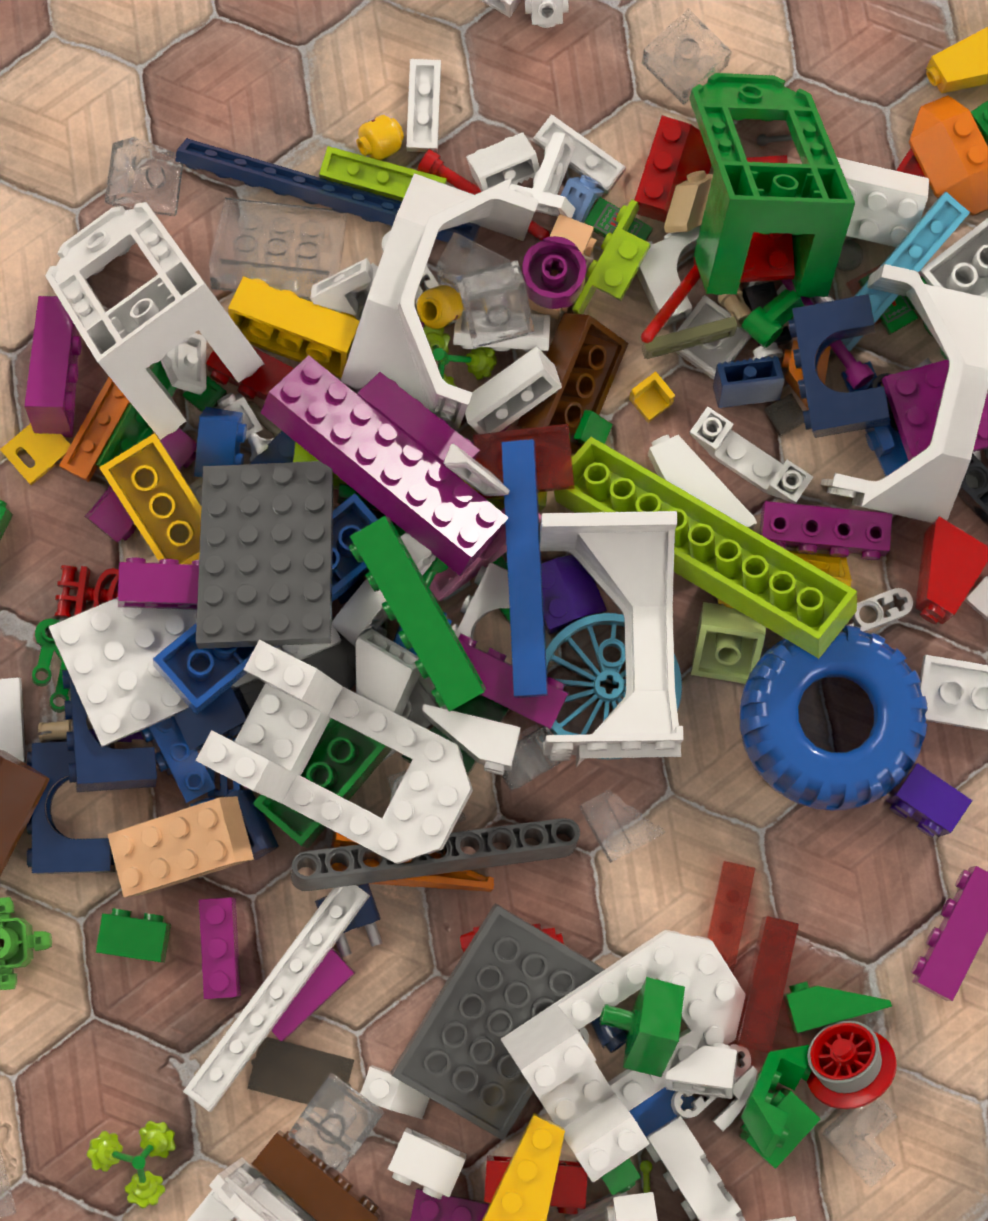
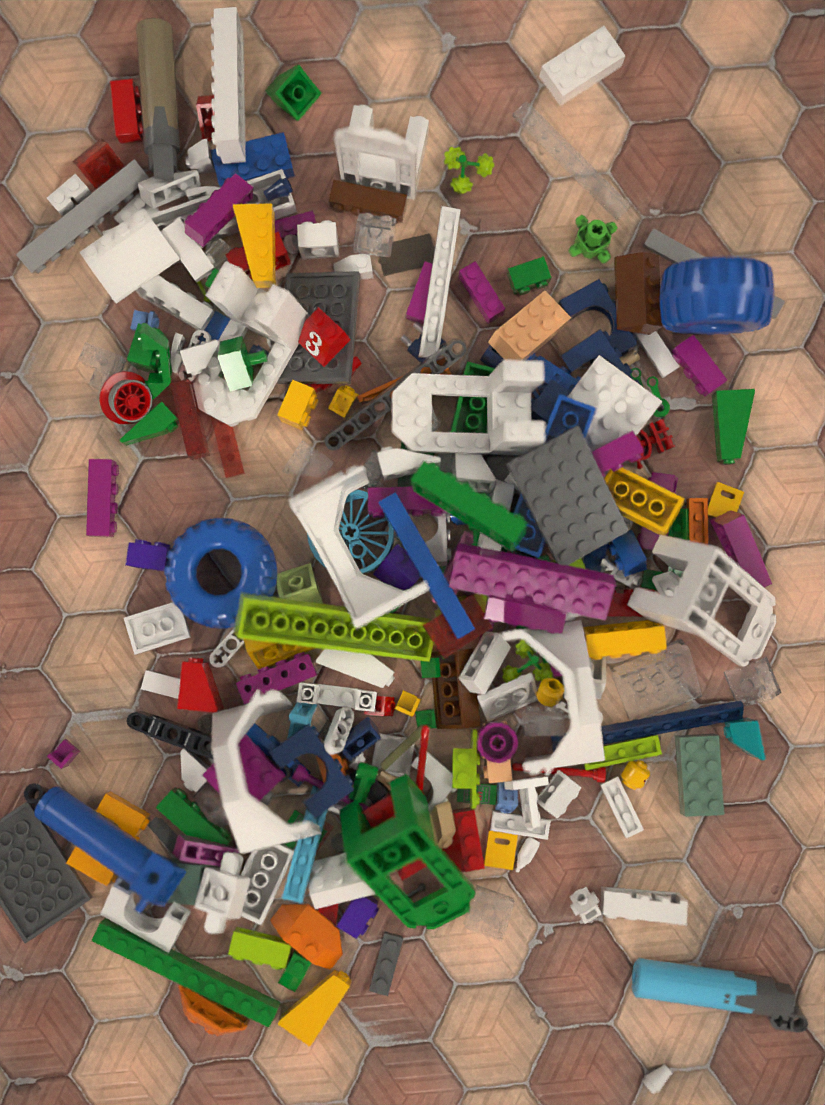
camera: 155 degrees right, 5 degrees up
white slope [310,258,373,315] -> none
white slope [444,444,510,496] -> none
clear slope [455,260,535,349] -> none
none -> medium blue bracket [131,310,159,331]
none -> clear smoke plate [198,714,212,734]
none -> yellow brick [277,380,318,430]
none -> white plate [284,235,299,254]
none -> medium azure bracket [287,702,317,739]
none -> red slope [298,307,351,367]
none -> white beam [324,706,354,755]
none -> yellow bracket [328,386,359,418]
none -> dark purple brick [337,895,379,939]
none -> red bracket [364,696,396,716]
none -> dark grey plate [369,931,404,996]
none -> green tile [415,708,437,729]
none -> yellow piece [484,830,518,870]
none -> white piece [515,837,540,872]
none -> sand green brick [675,734,724,817]
none -> teal slope [723,718,766,761]

